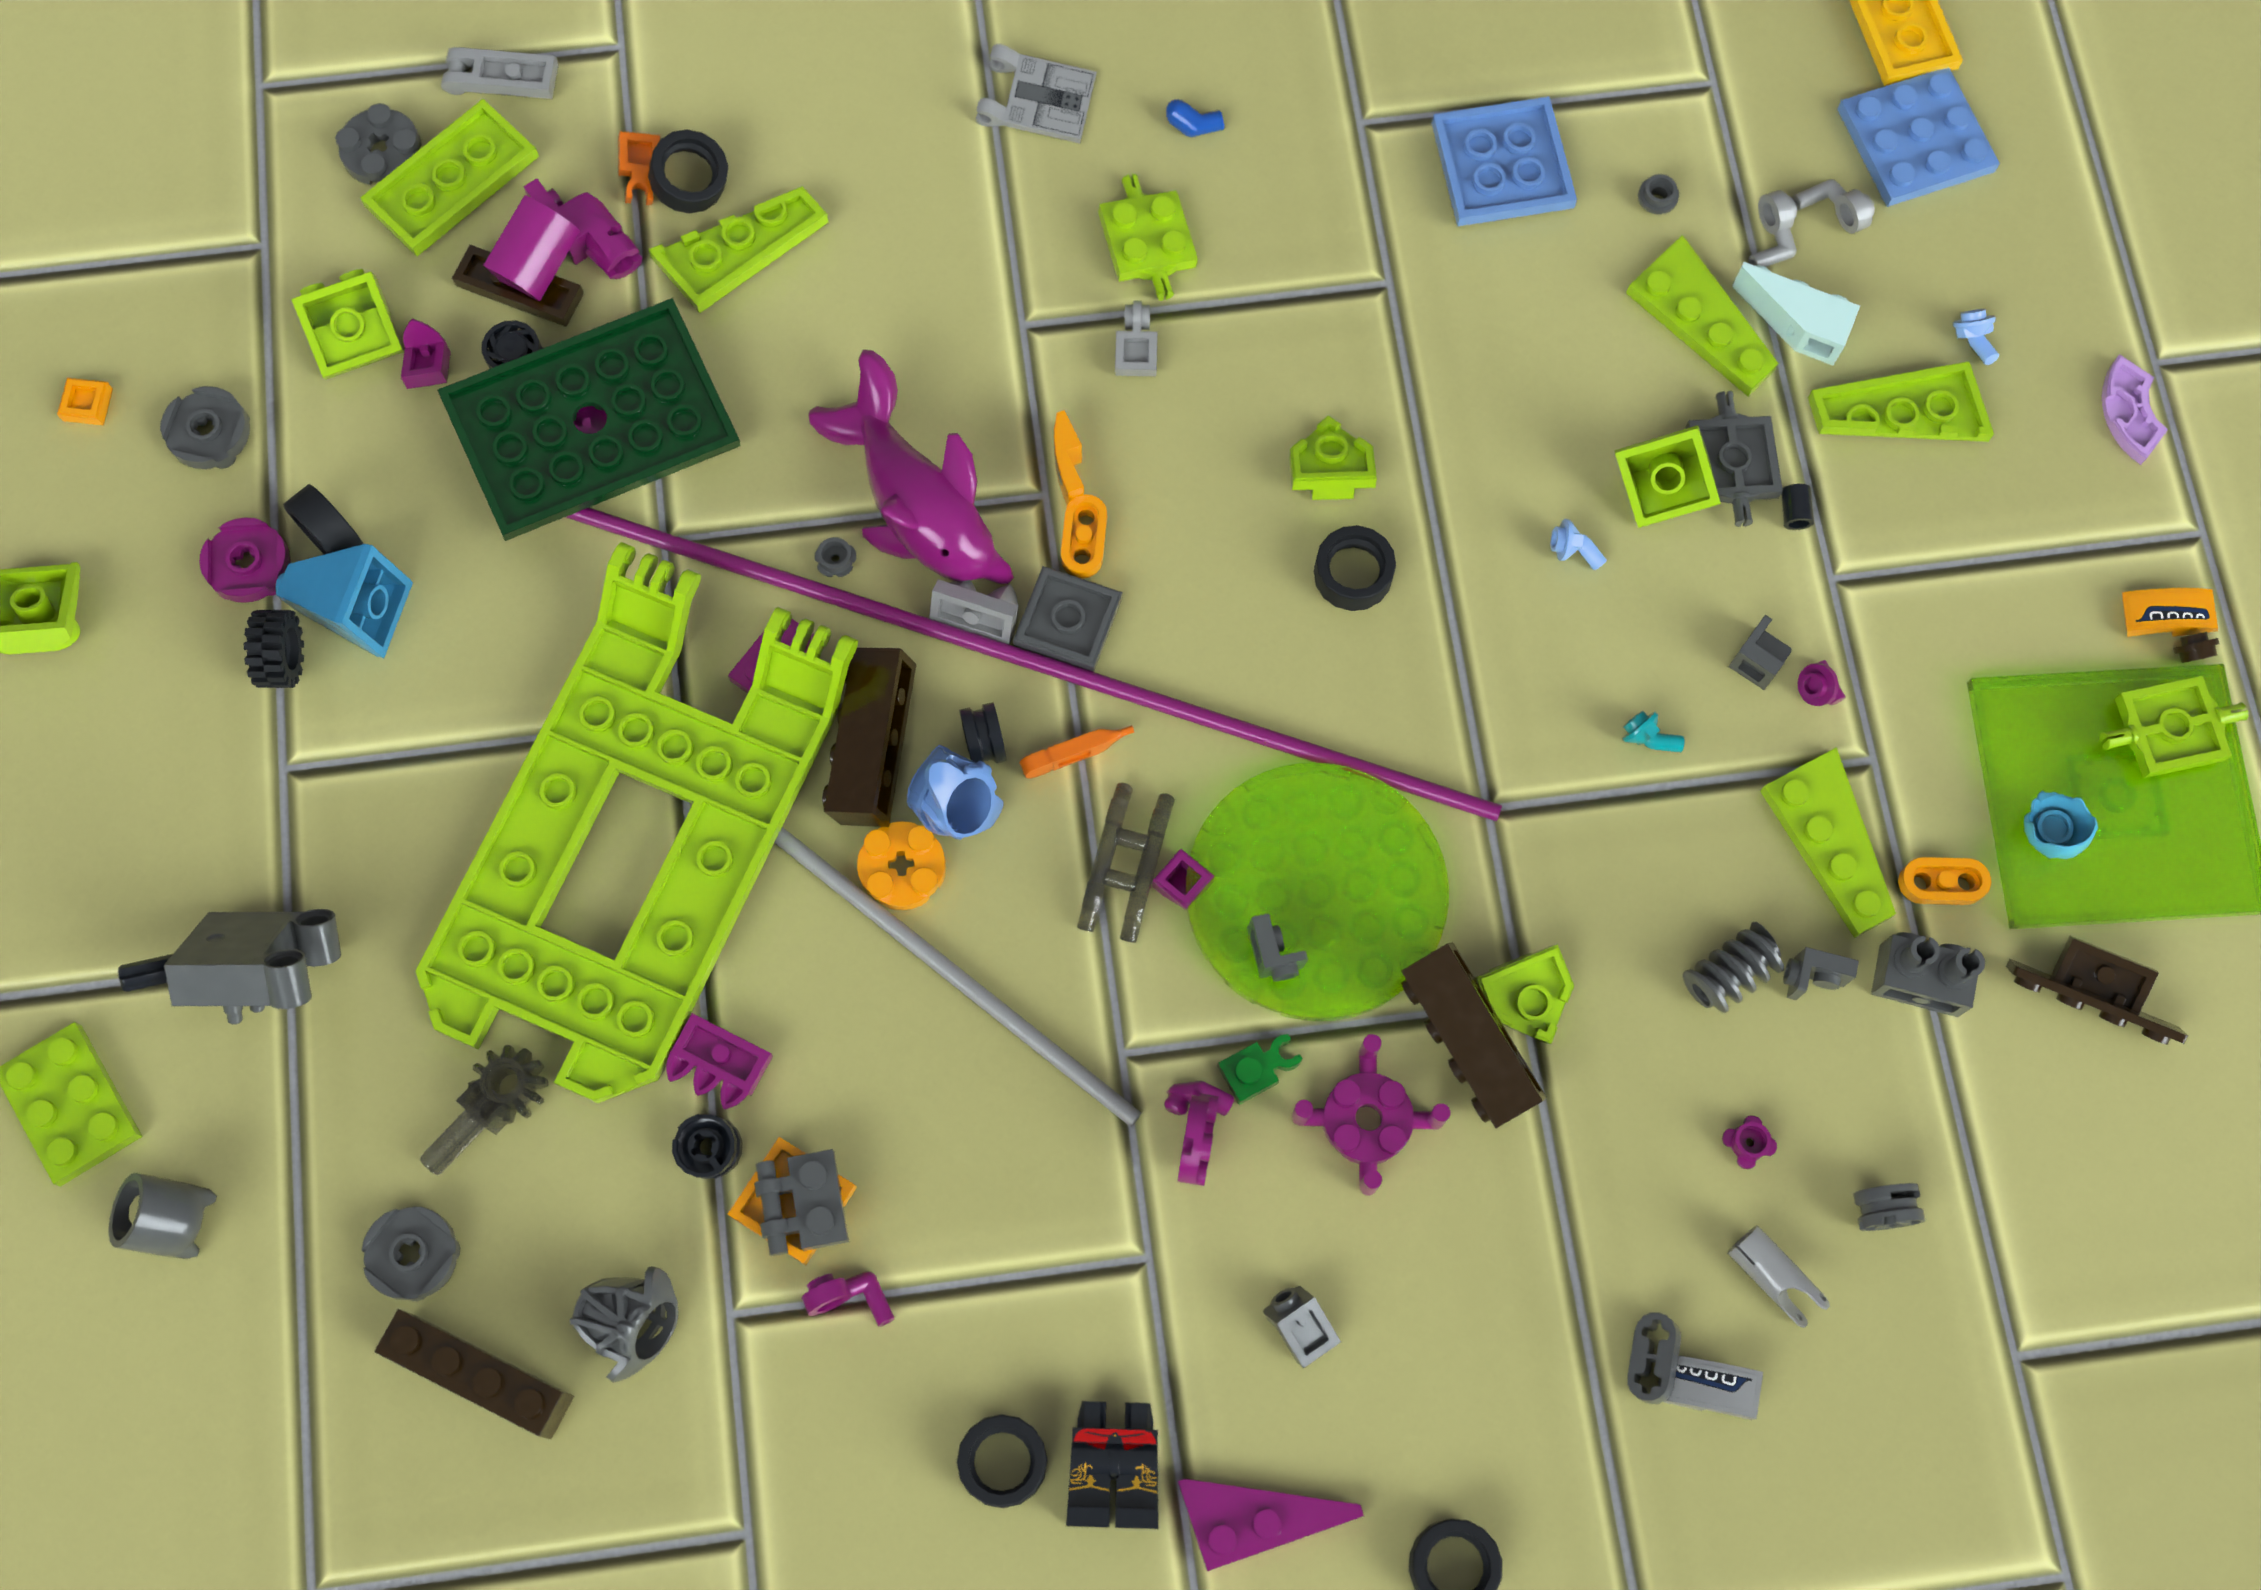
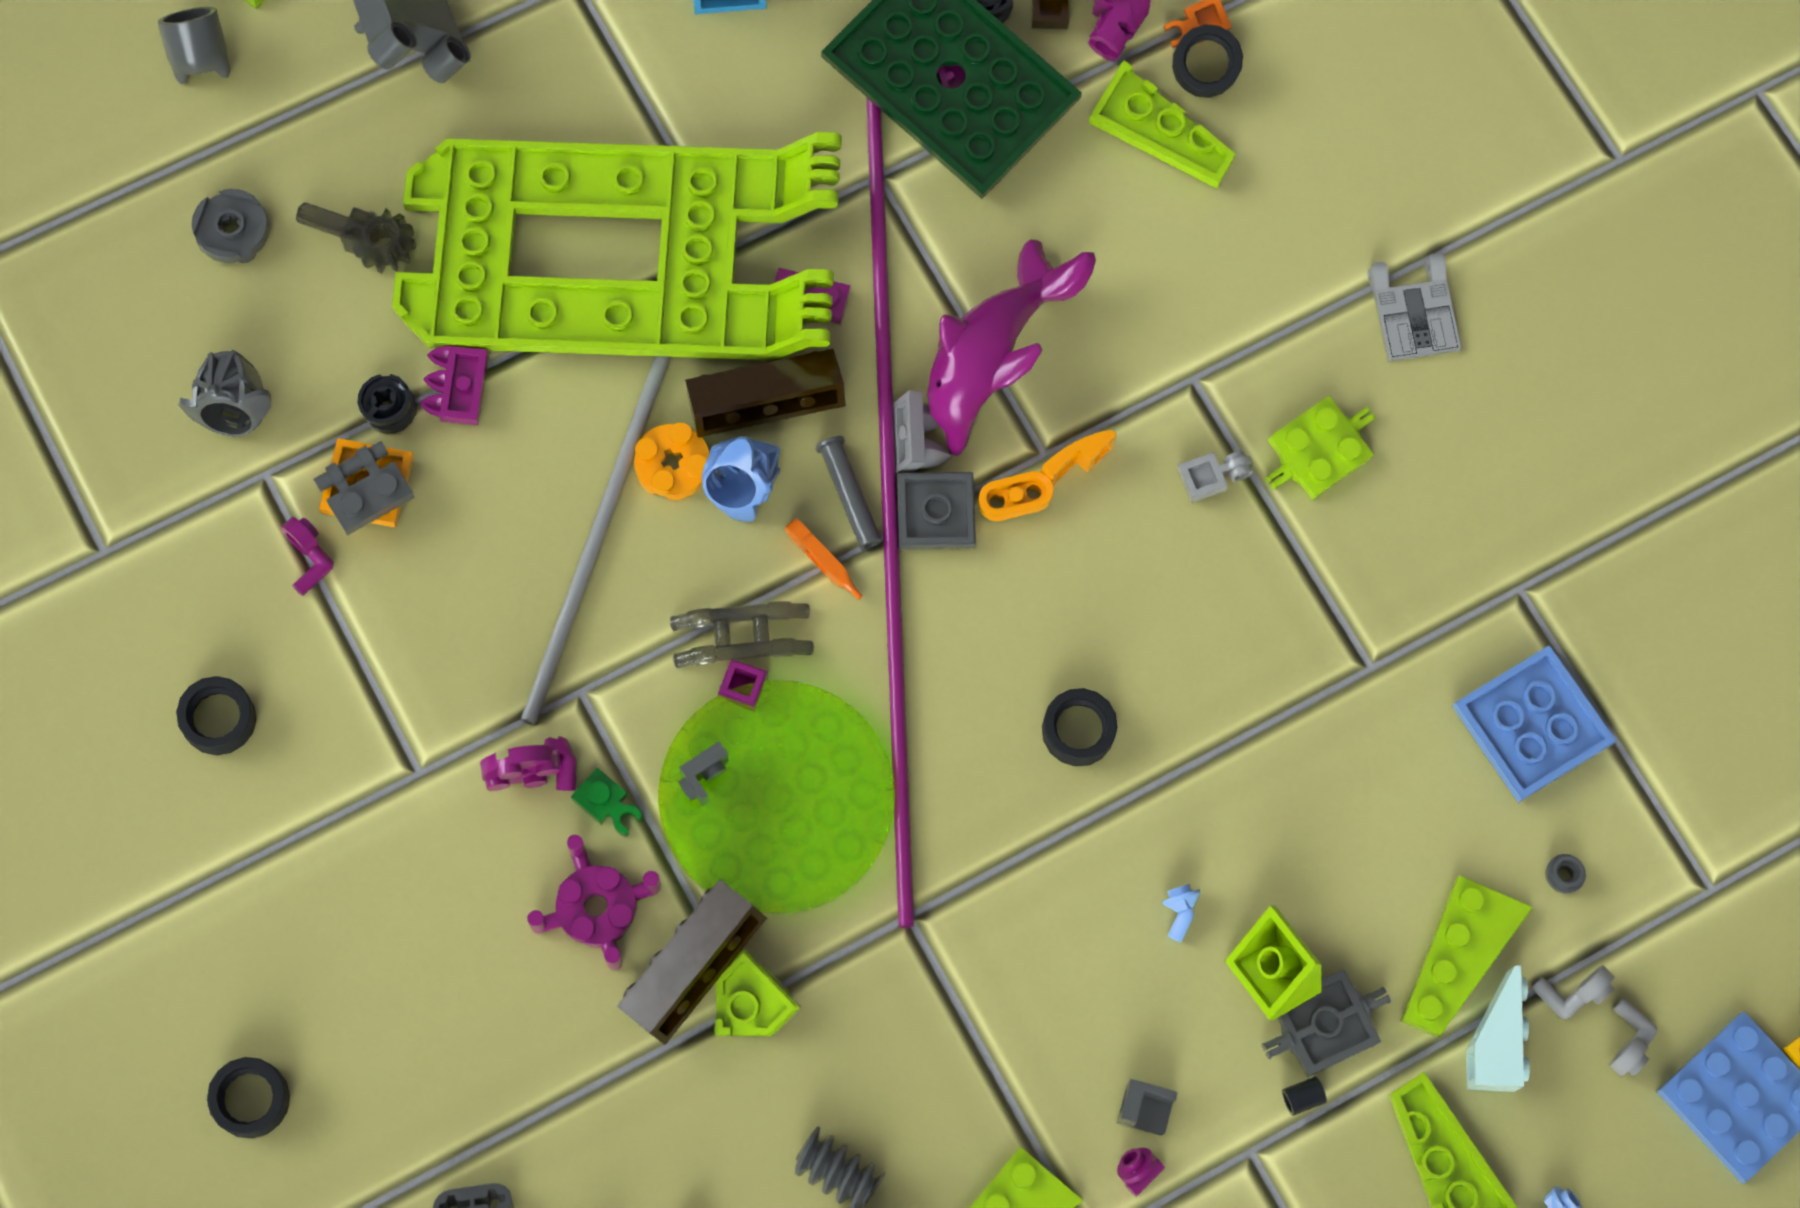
camera: 65 degrees right, 0 degrees up
dark brown brick [374,1309,574,1439] -> none
dark grey plate [815,537,857,577] -> none
black wheel [959,702,1007,763] -> none
black hips [1066,1401,1158,1529] -> none
blue arm [1166,99,1224,137] -> none
magenta wing [1178,1479,1364,1571] -> none
bracket [1263,1286,1341,1369] -> none
lime plate [1289,415,1377,500] -> none
teal plate [1622,711,1685,753] -> none
none -> dark grey pin [816,436,882,550]

